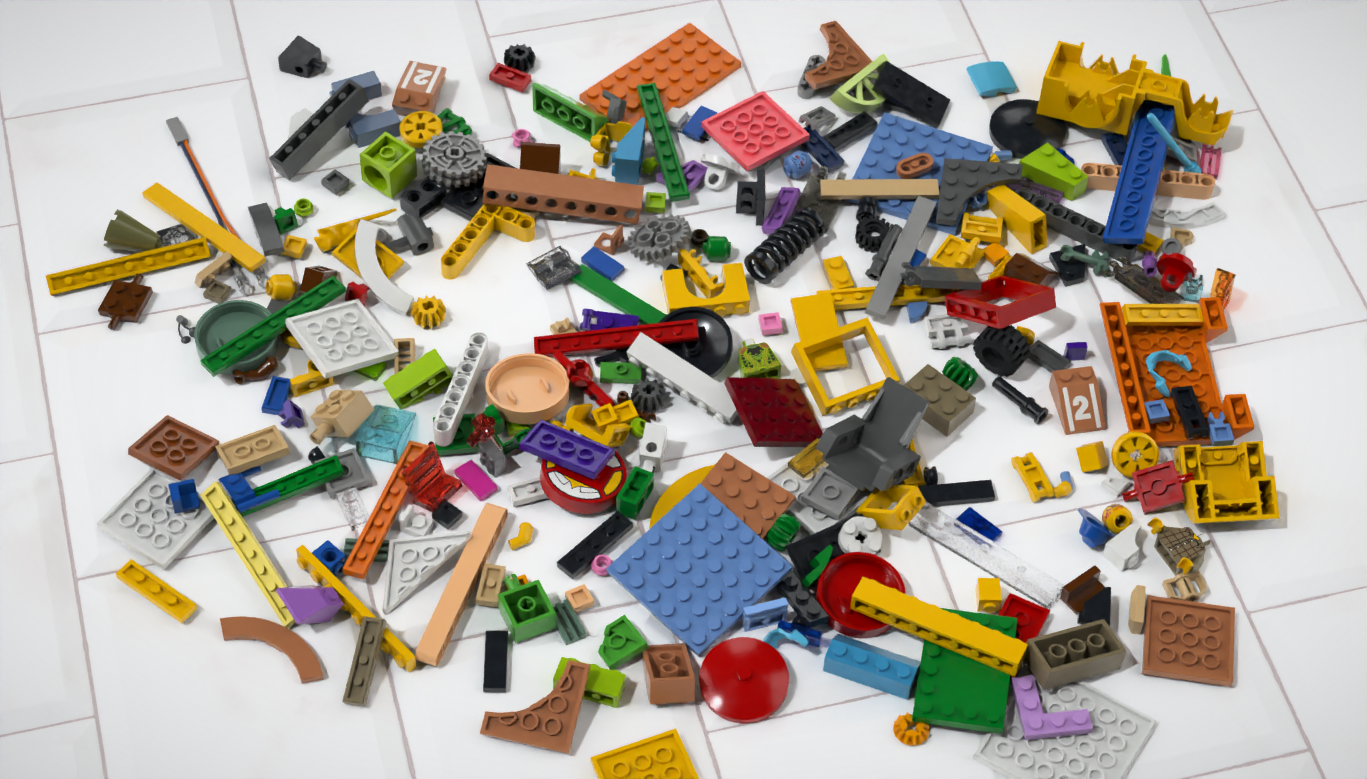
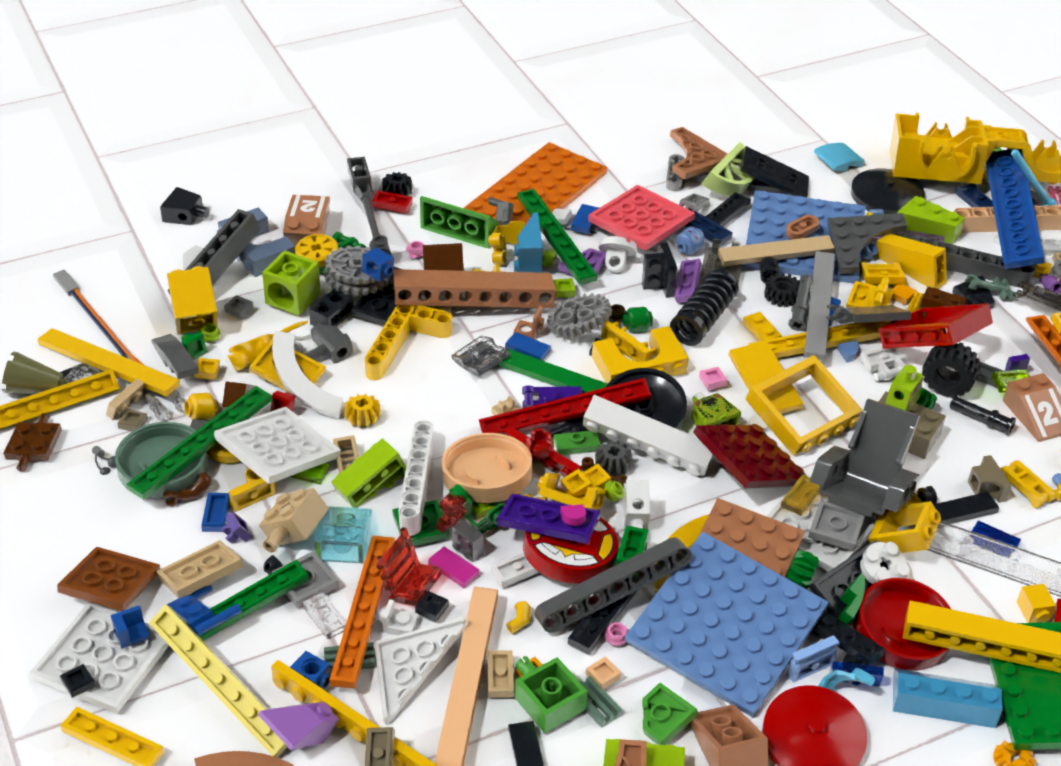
camera: 10 degrees left, 10 degrees down
none -> black tile [59,664,96,698]
none -> yellow slope [167,266,218,334]
none -> dark grey bar [347,156,392,256]
none -> blue brick [362,247,394,282]
none -> dark grey beam [534,537,692,633]
none -> dark pink tile [560,504,586,526]
none -> lime torso [885,365,924,411]
none -> dark tan brick [968,455,1012,503]
none -> clear neon green tile [991,370,1030,393]

